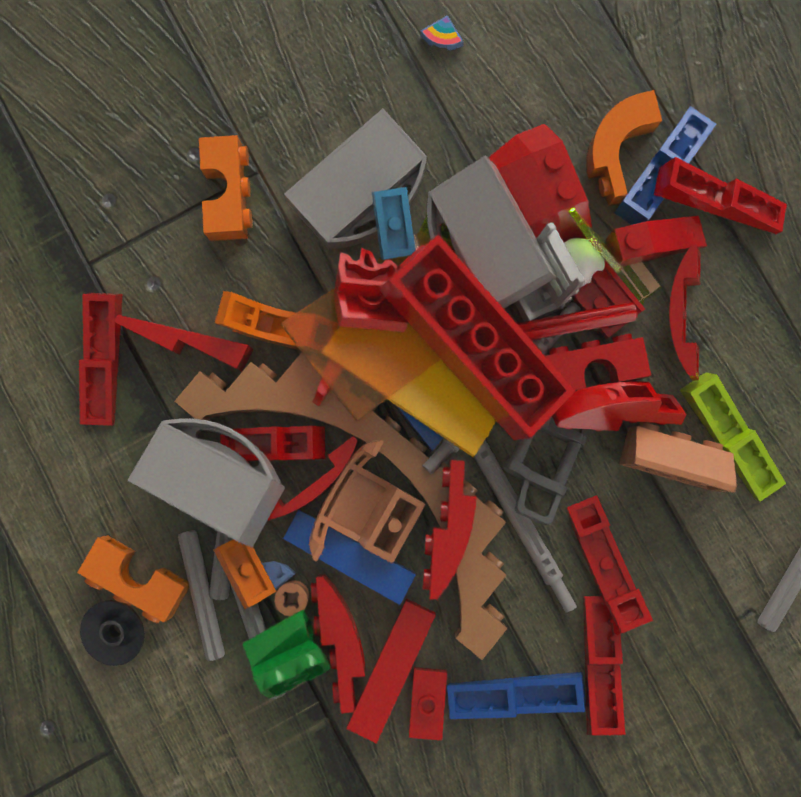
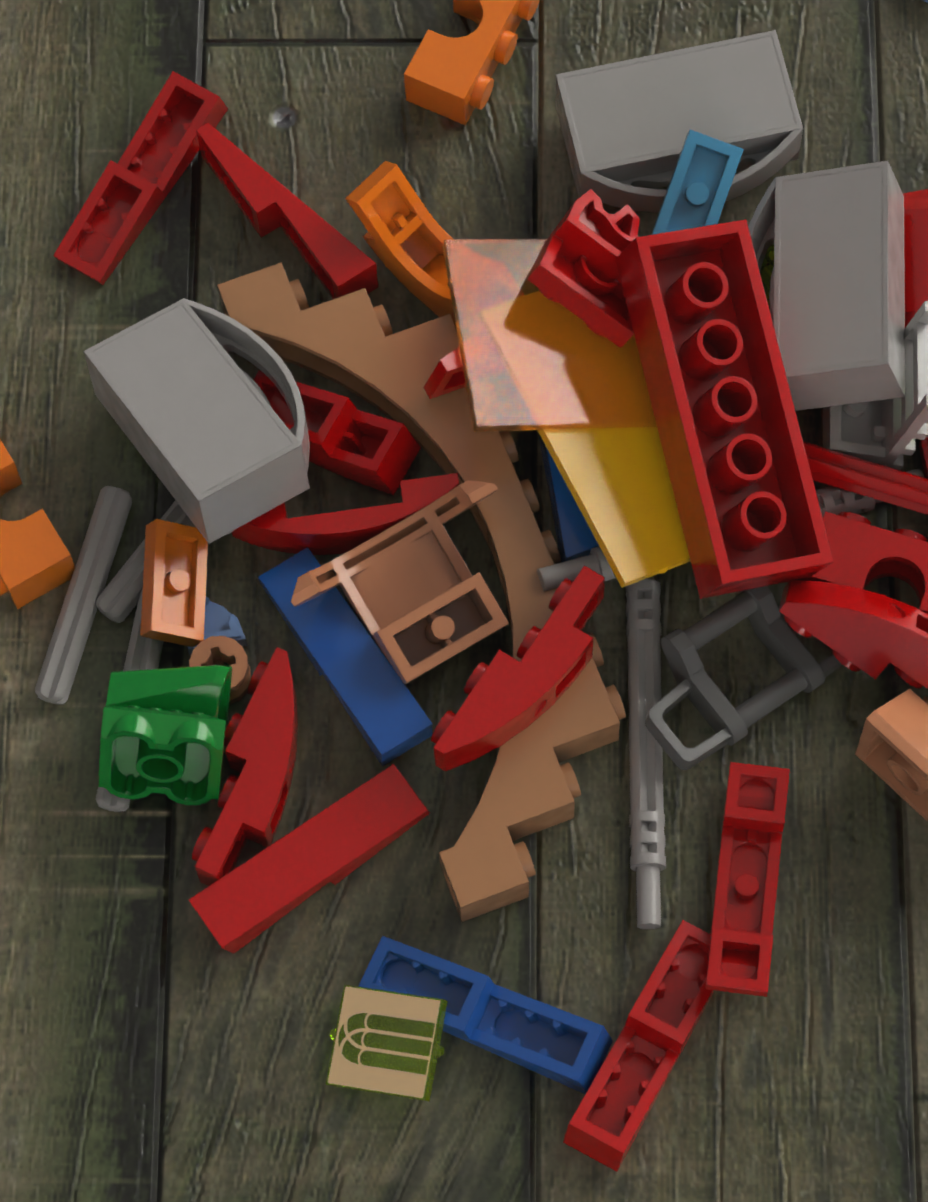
camera: 30 degrees right, 15 degrees down
red plate [409,667,447,741] -> none
none -> piece [326,985,448,1102]

